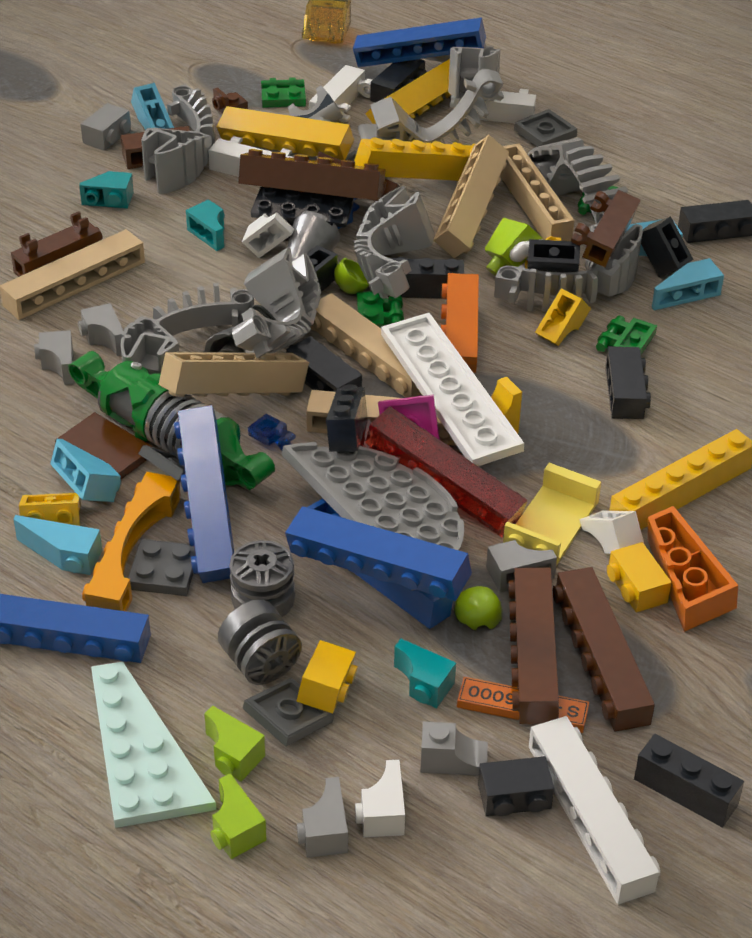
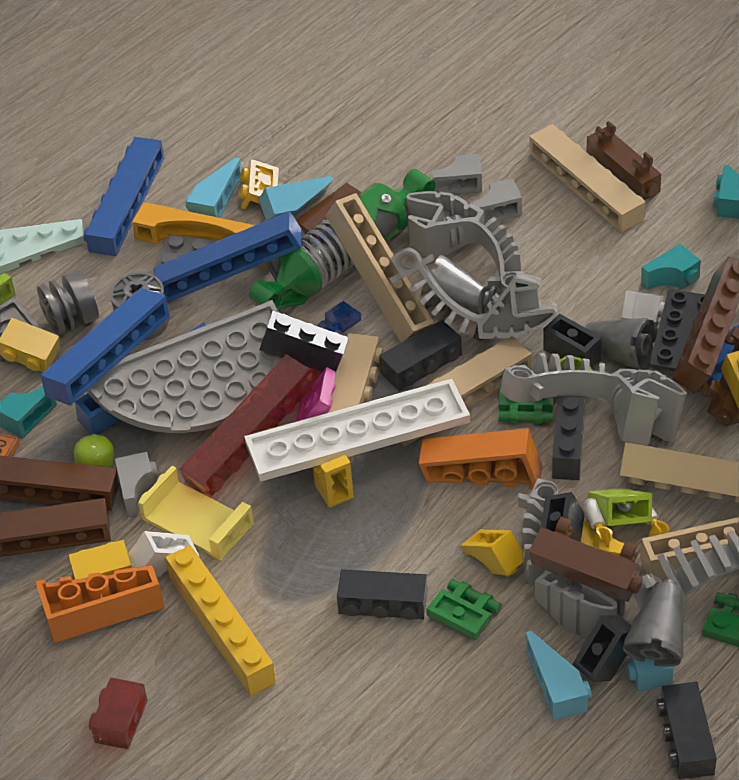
camera: 100 degrees right, 5 degrees up
none -> flat silver cone [623,579,684,667]

